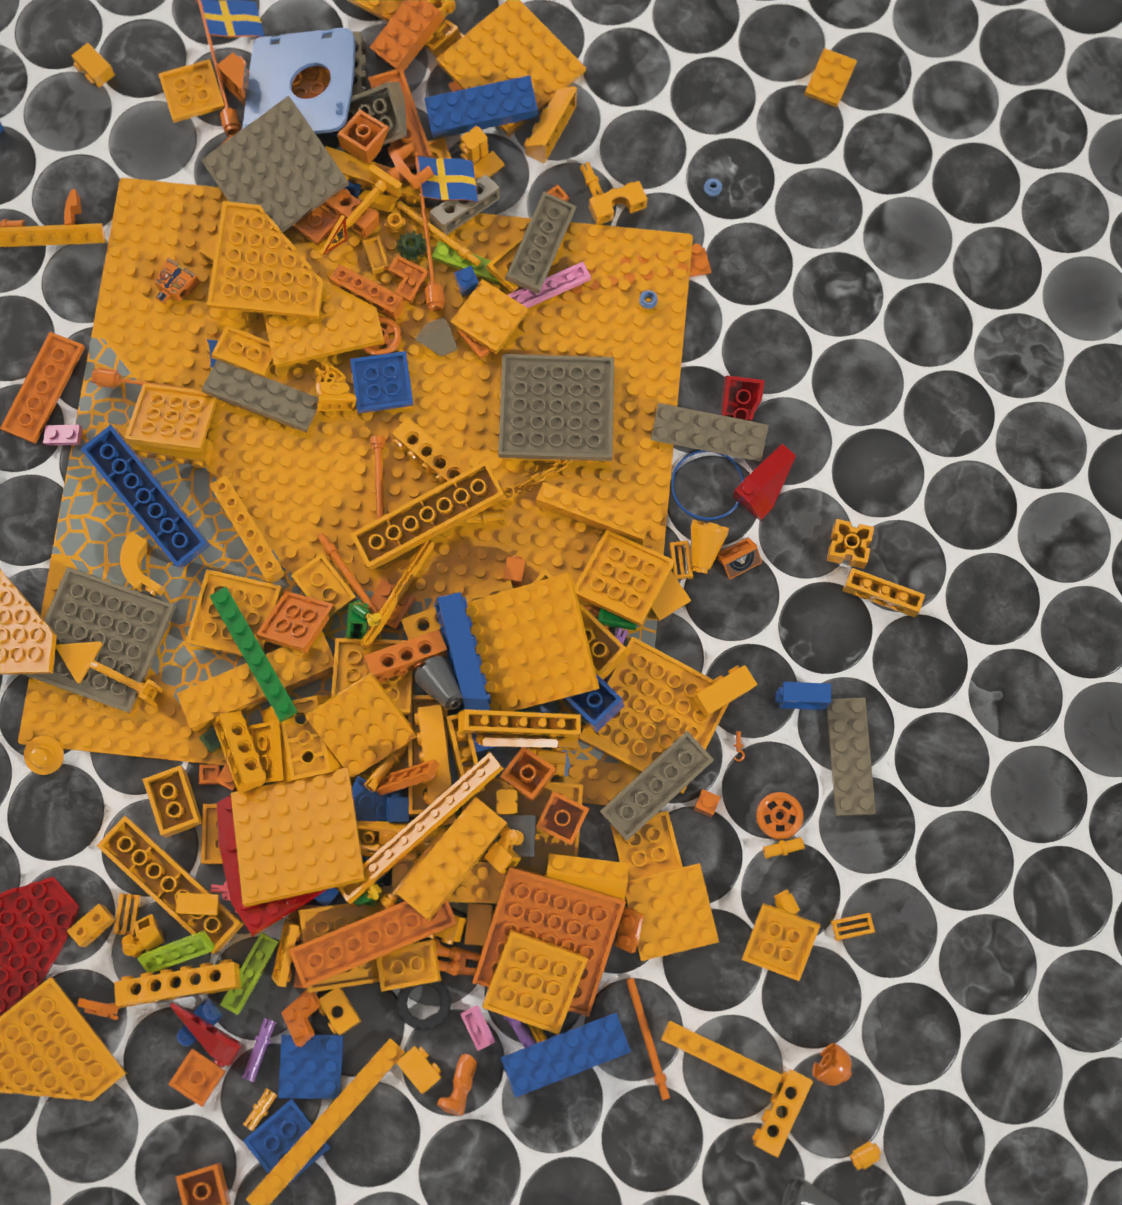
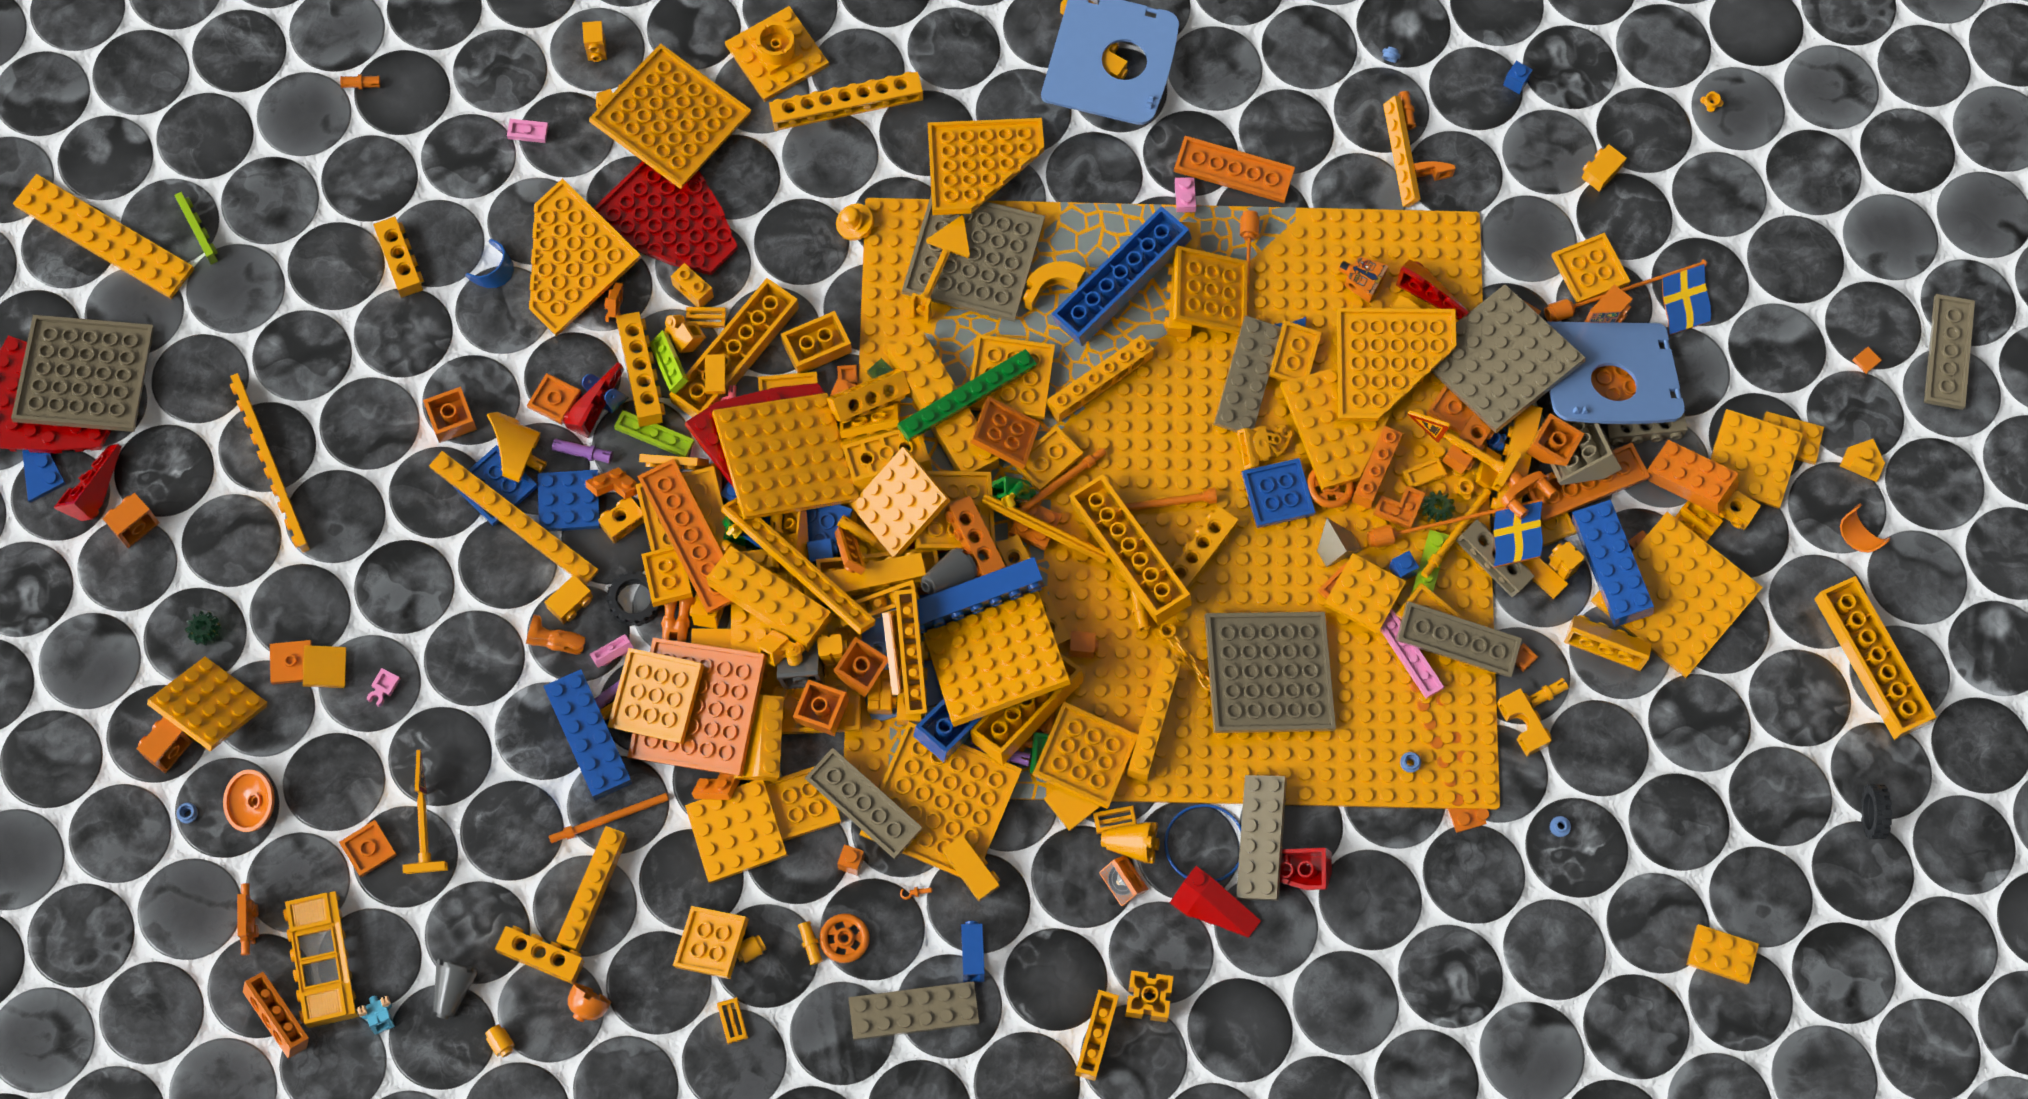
camera: 85 degrees right, 5 degrees down
none -> blue piece [465,239,514,288]
none -> light orange panel [487,412,541,482]
none -> red wedge [1396,259,1469,320]

